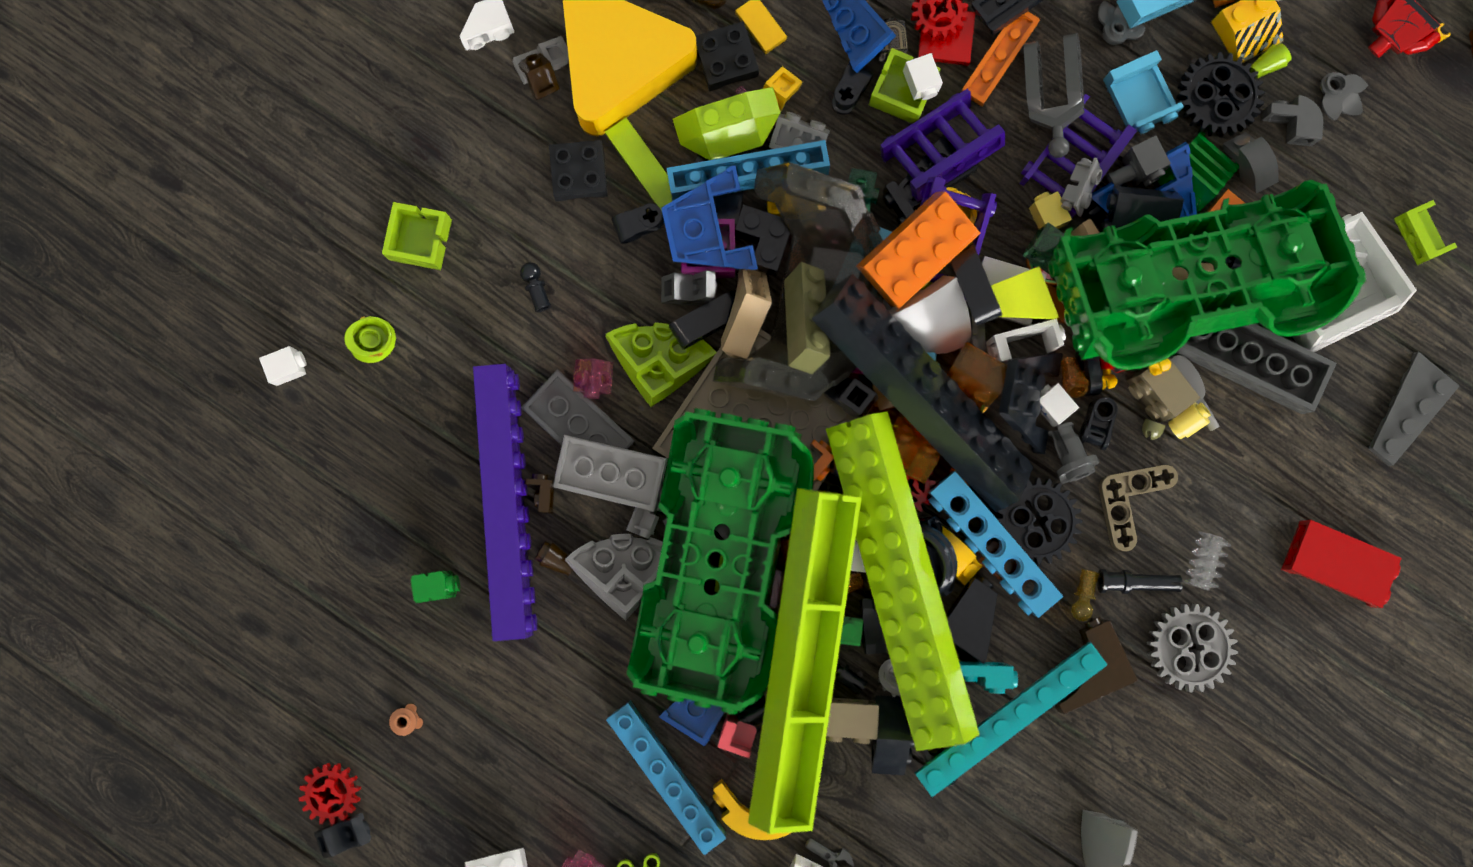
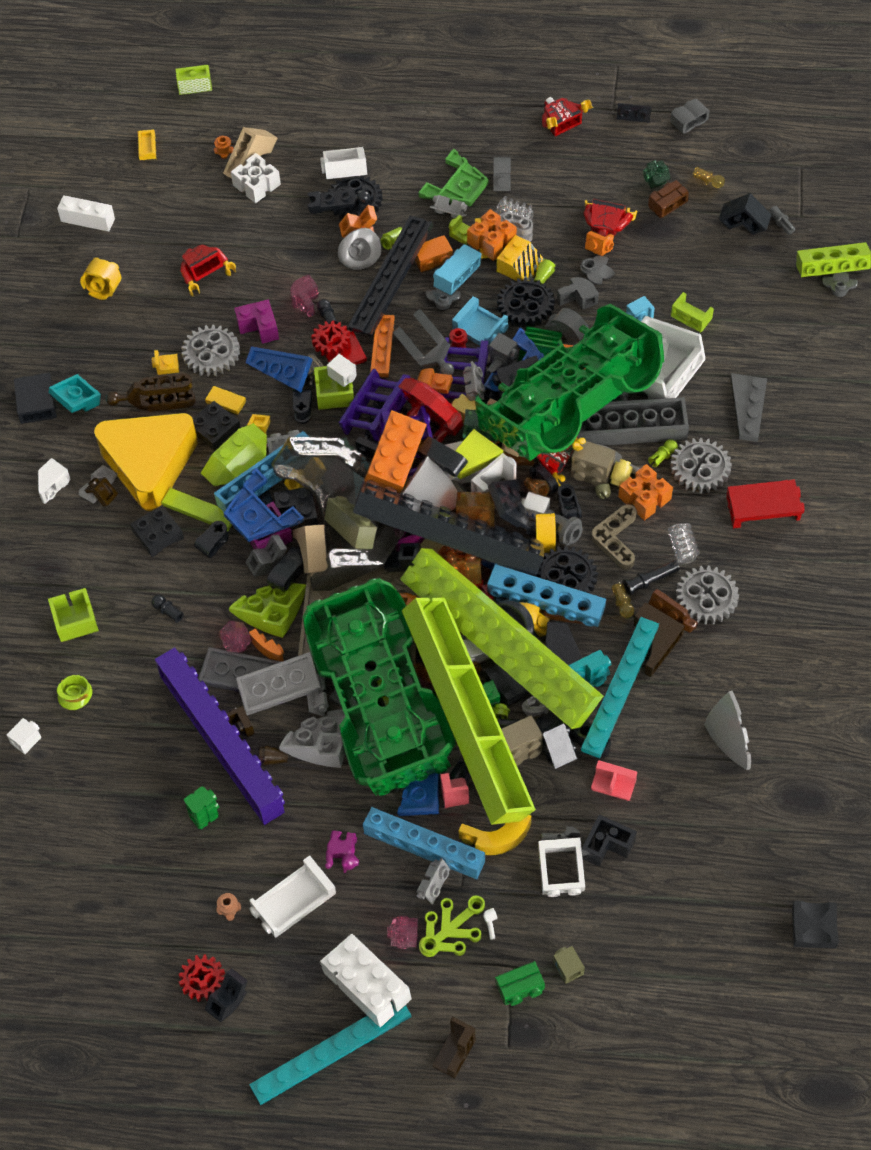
camera: 25 degrees left, 25 degrees down
none -> orange slope [249,628,284,662]
none -> white panel [249,856,336,938]
none -> magenta animal [325,831,359,873]
none -> red brick [398,378,464,443]
none -> light grey hinge [416,858,450,905]
none -> orange brick [417,368,453,394]
none -> red brick [449,328,468,348]
none -> lime plate [492,703,510,720]
none -> yellow slope [535,513,556,553]
none -> orange bracket [585,231,614,256]
none -> coral panel [591,760,637,801]
none -> orange brick [618,464,673,521]
none -> medium azure brick [626,296,655,321]
none -> lime pin [648,439,678,467]
none -> reddish brown hinge [648,589,698,633]
none -> light grey gear [670,438,732,493]

